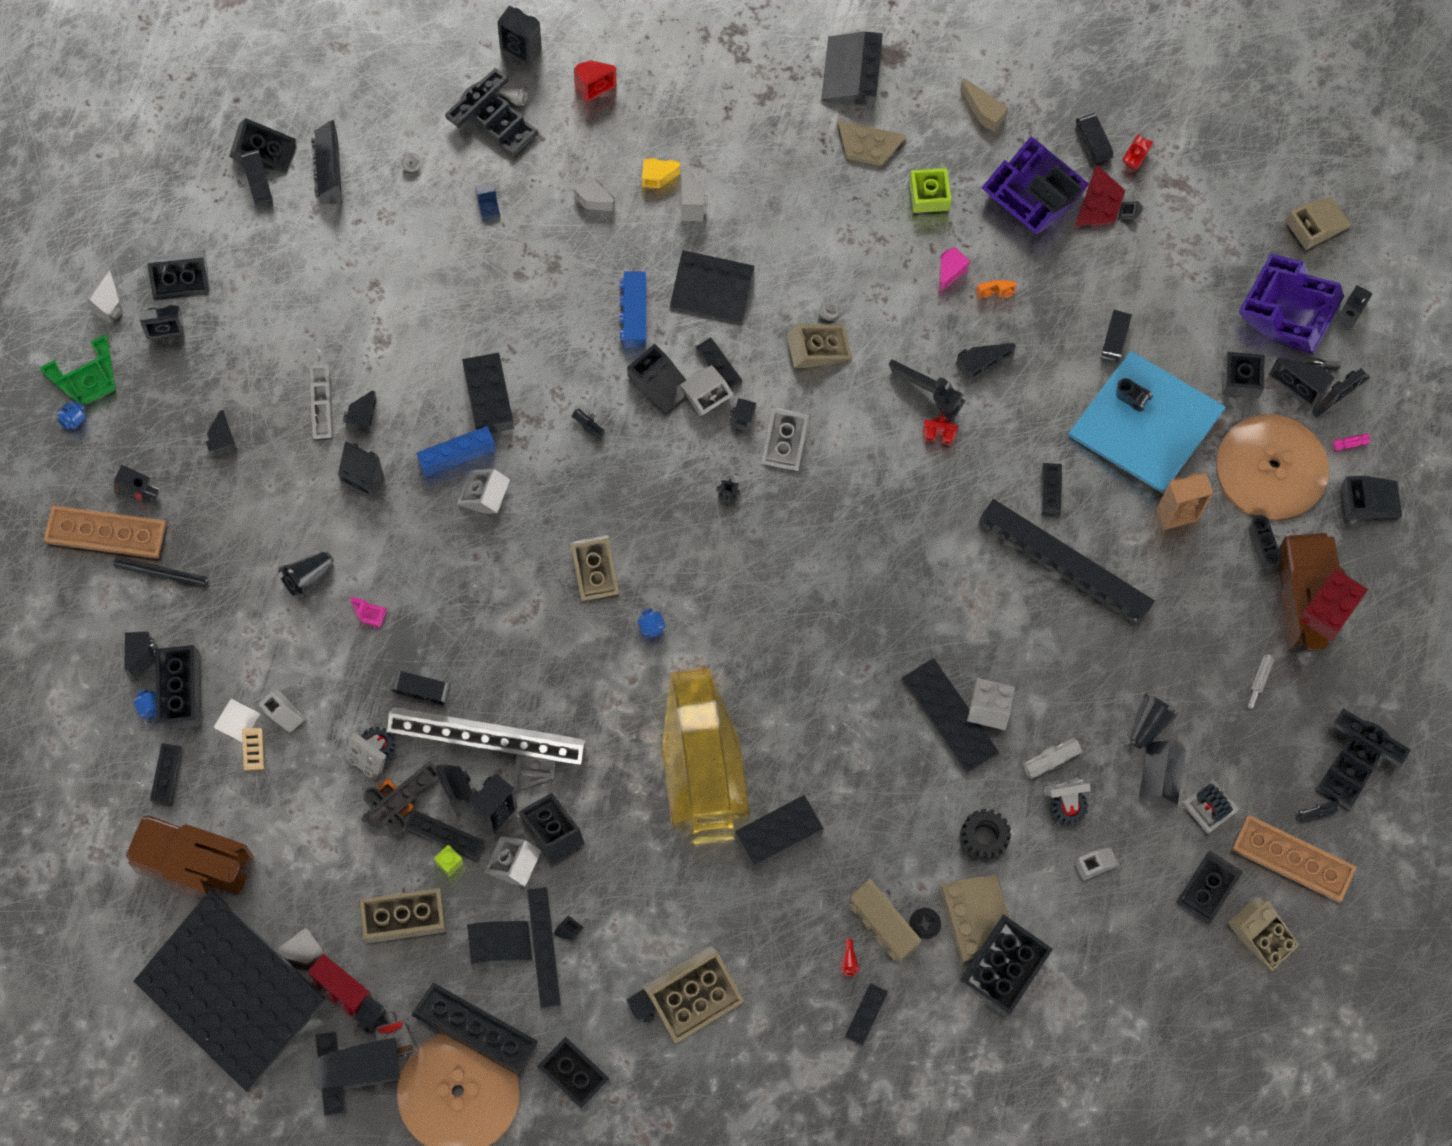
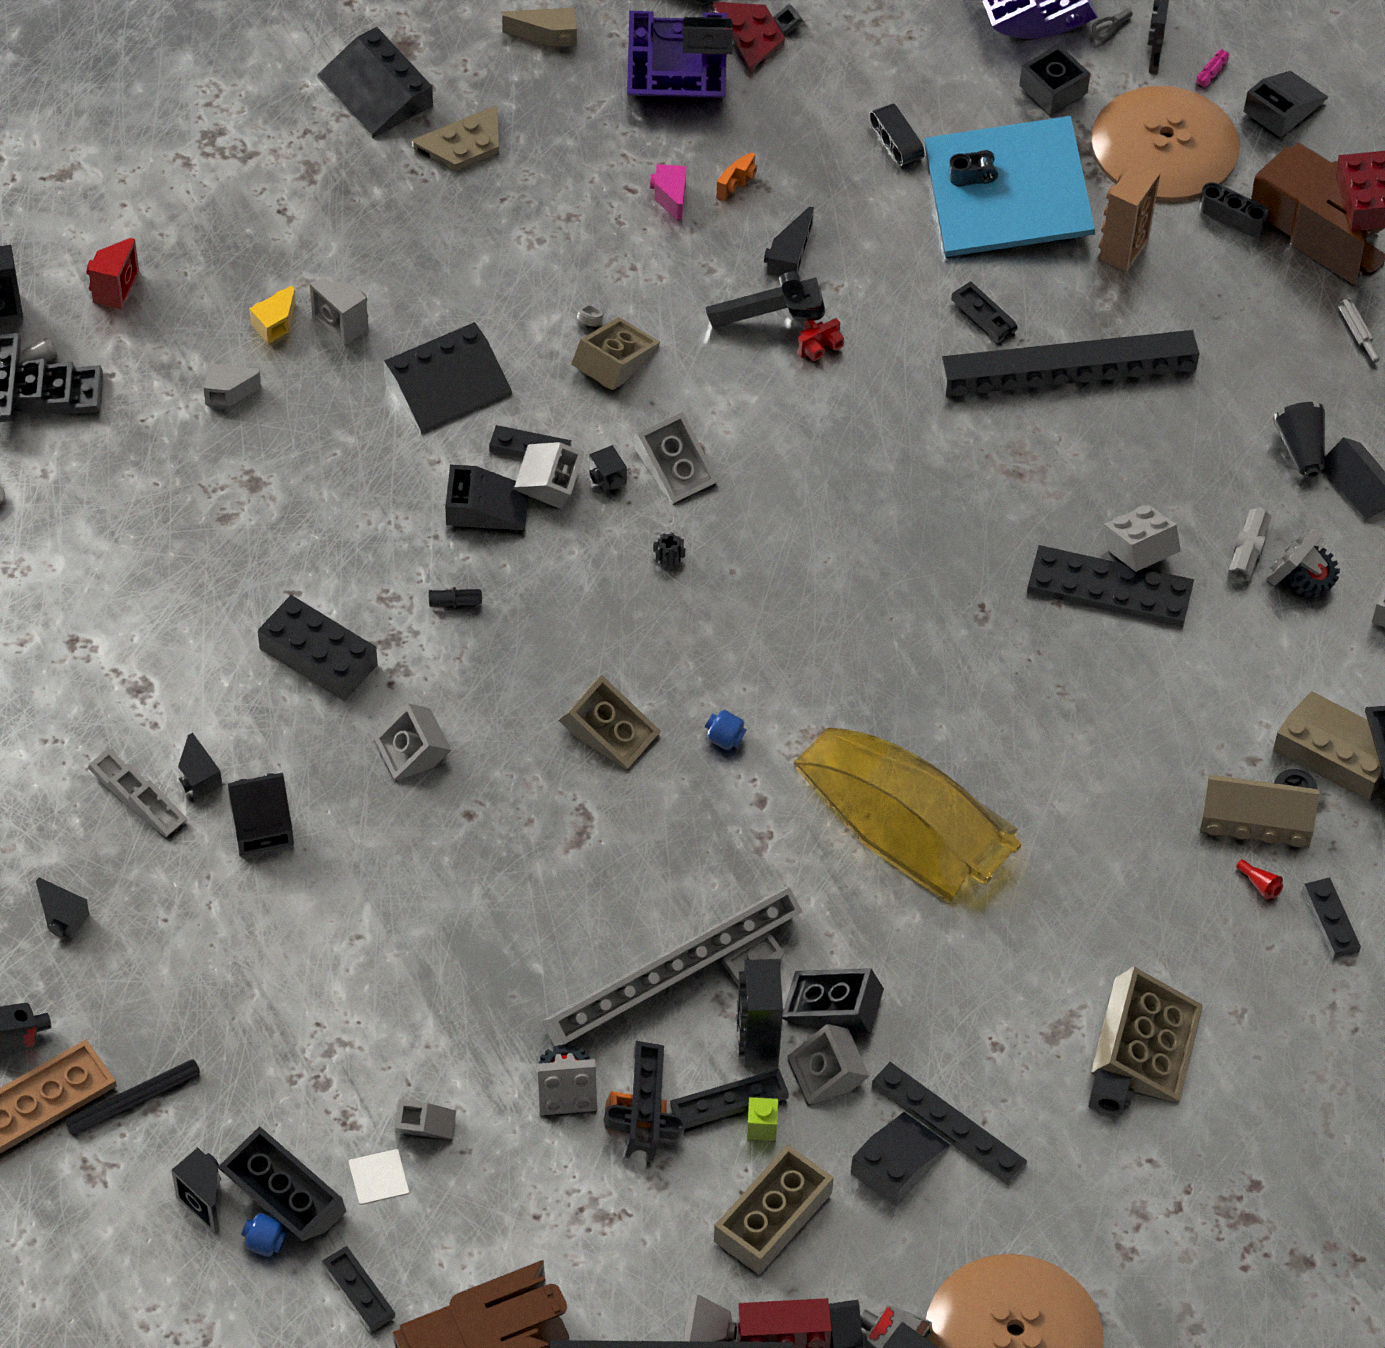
camera: 40 degrees left, 15 degrees down
tan slope [242,728,264,771] -> none
black cone [278,551,334,600] -> none
dark pink slope [350,597,387,628] -> none
black beam [391,671,451,705] -> none
black plate [412,982,538,1075] -> none
blue brick [416,426,495,477] -> none
black slope [436,764,476,816] -> none
dark blue slope [475,183,500,221] -> none
black brick [537,1036,610,1112] -> none
black slope [554,915,584,940] -> none
blue brick [620,271,646,347] -> none
black brick [734,795,824,871] -> none
lime brick [909,168,952,213] -> none
black tyre [959,809,1011,862] -> none
black slope [1269,357,1335,408] -> none

